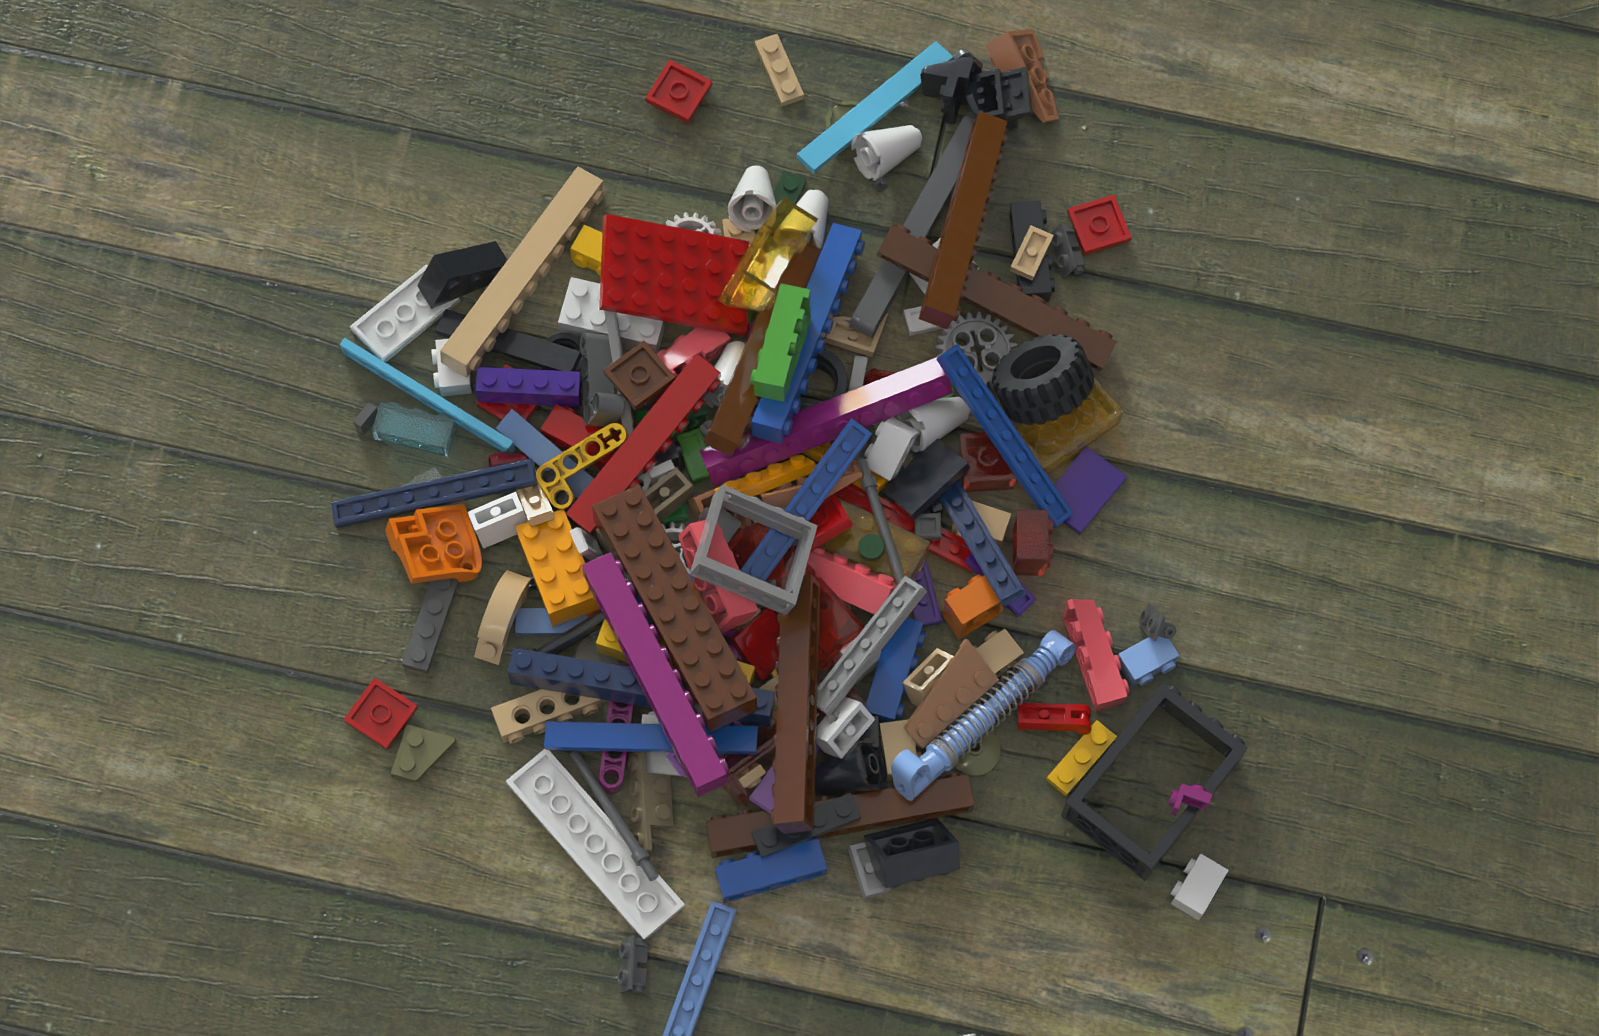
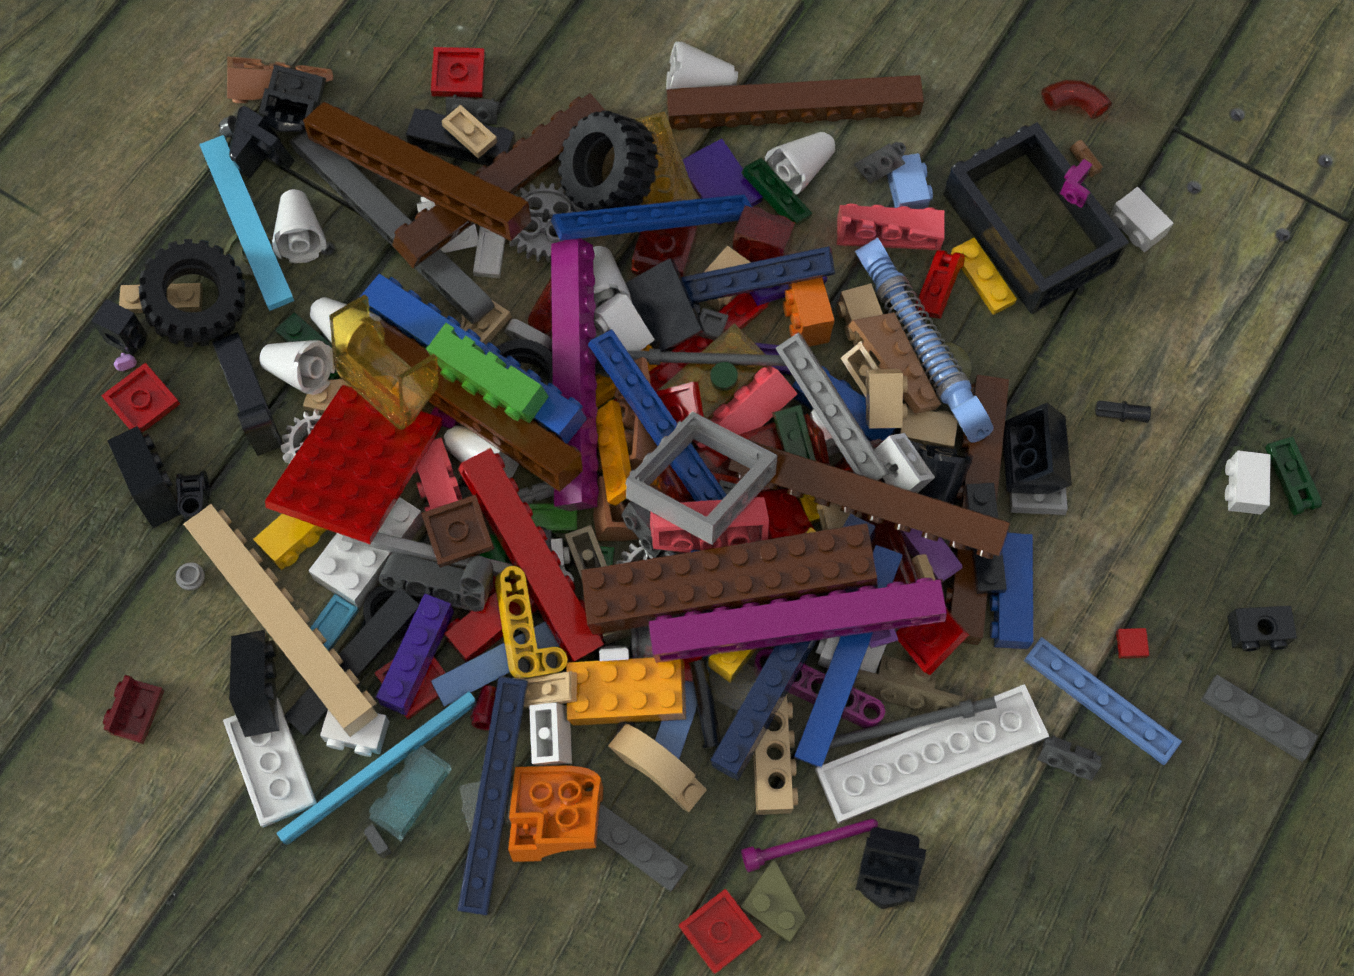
camera: 70 degrees left, 0 degrees up
none -> black brick [91,299,148,356]
none -> dark red bracket [103,675,165,745]
none -> black wedge [107,426,181,528]
none -> lavender rock [114,353,137,371]
none -> black tyre [138,239,245,347]
none -> black piece [176,471,209,522]
none -> light grey plate [176,563,205,591]
none -> black beam [212,332,283,456]
none -> medium azure tile [310,594,359,651]
none -> white cone [666,41,738,90]
none -> reddish brown brick [666,75,924,130]
none -> dark green plate [741,157,812,229]
none -> magenta piece [741,819,878,872]
none -> white cone [765,132,835,195]
none -> dark green plate [772,405,816,461]
none -> black piece [855,827,926,909]
none -> tan brick [866,369,908,429]
none -> red plate [896,609,969,675]
none -> clear red cylinder [1041,80,1112,119]
none -> medium nougat piece [1070,140,1103,177]
none -> black axle [1095,401,1151,423]
none -> red tile [1116,628,1149,659]

